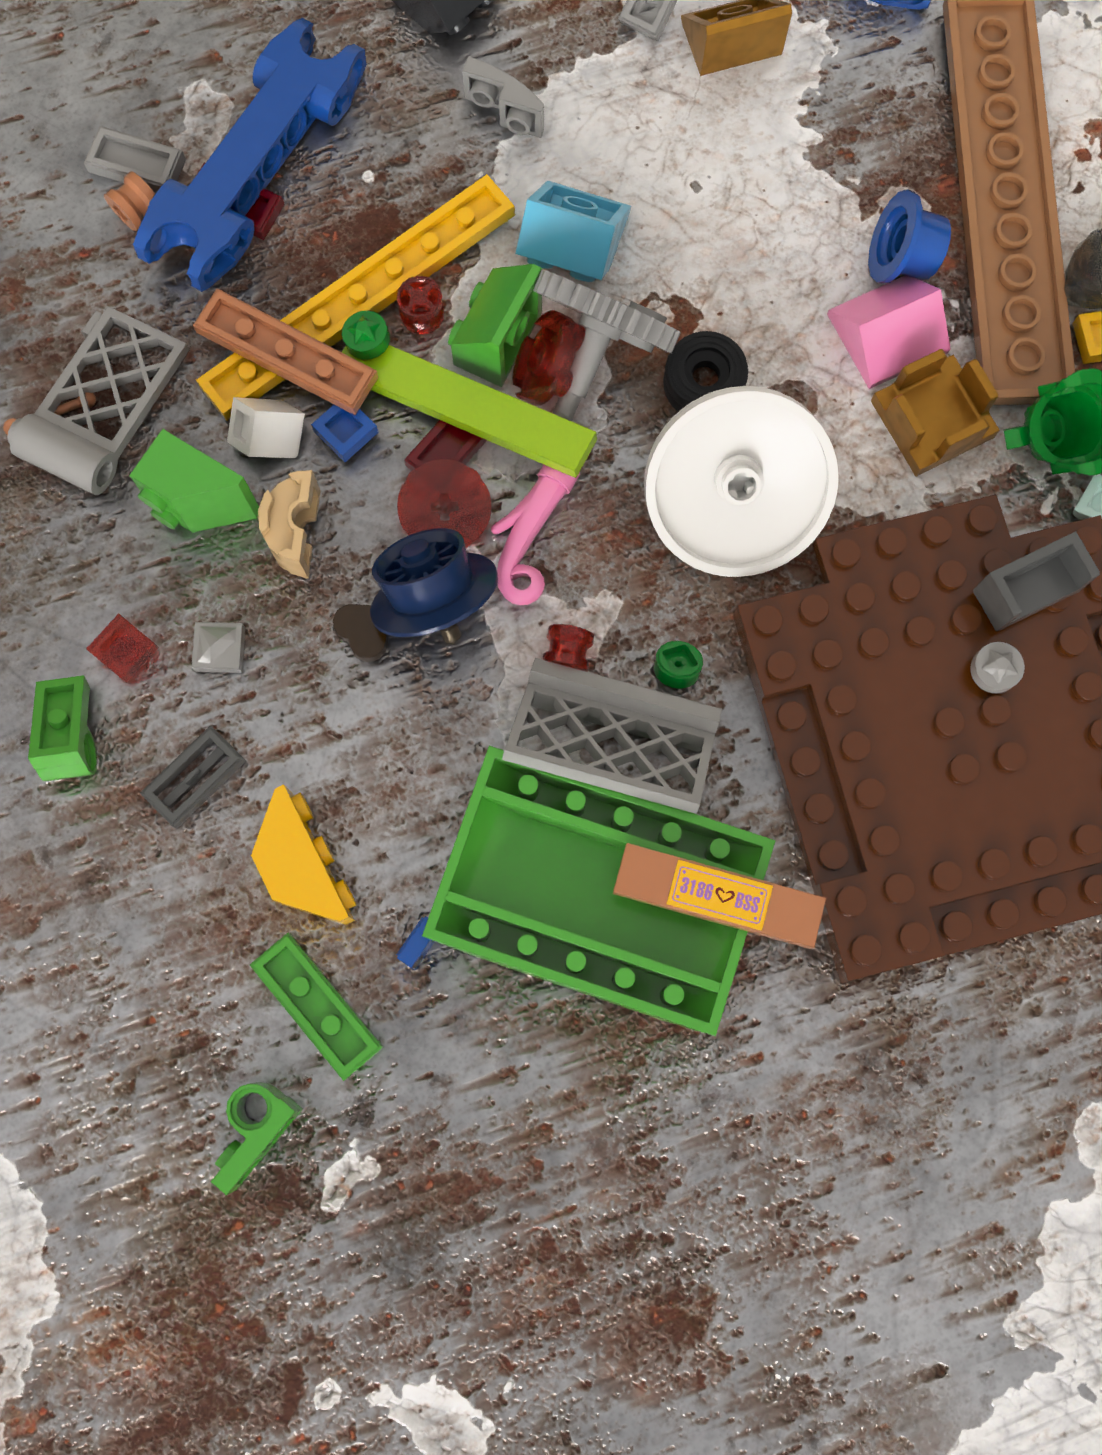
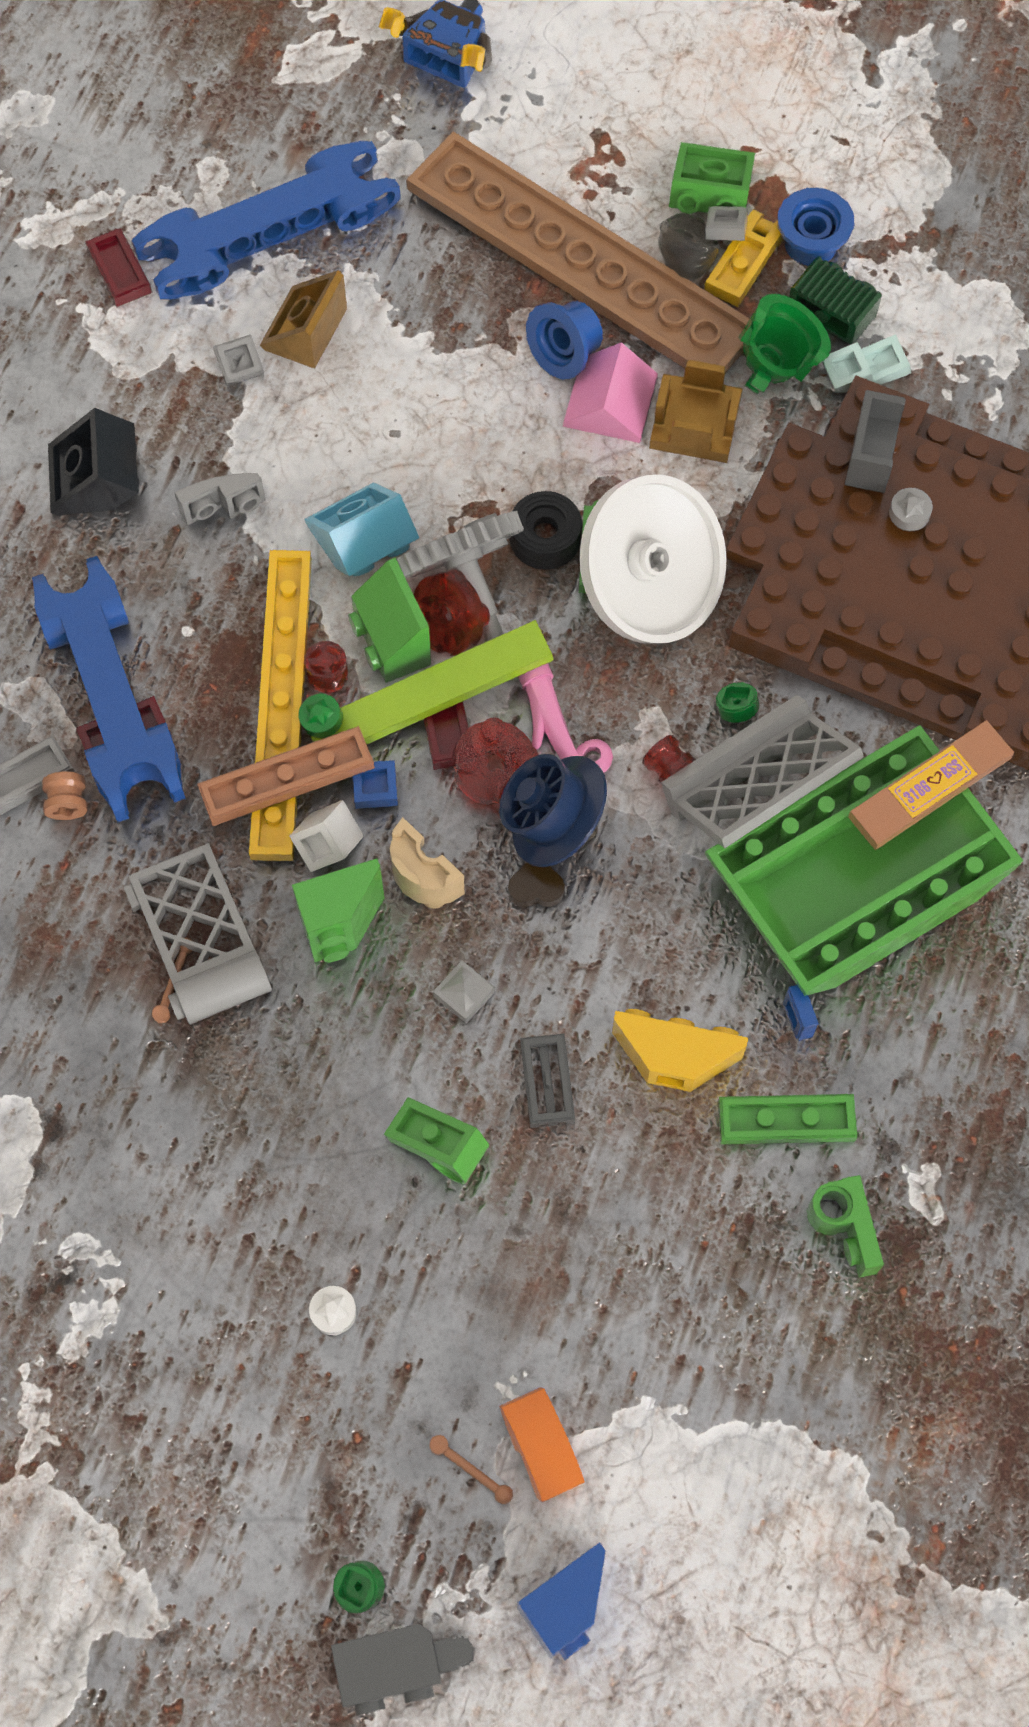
camera: 50 degrees left, 10 degrees down
clear red plate [86,613,159,683] -> none

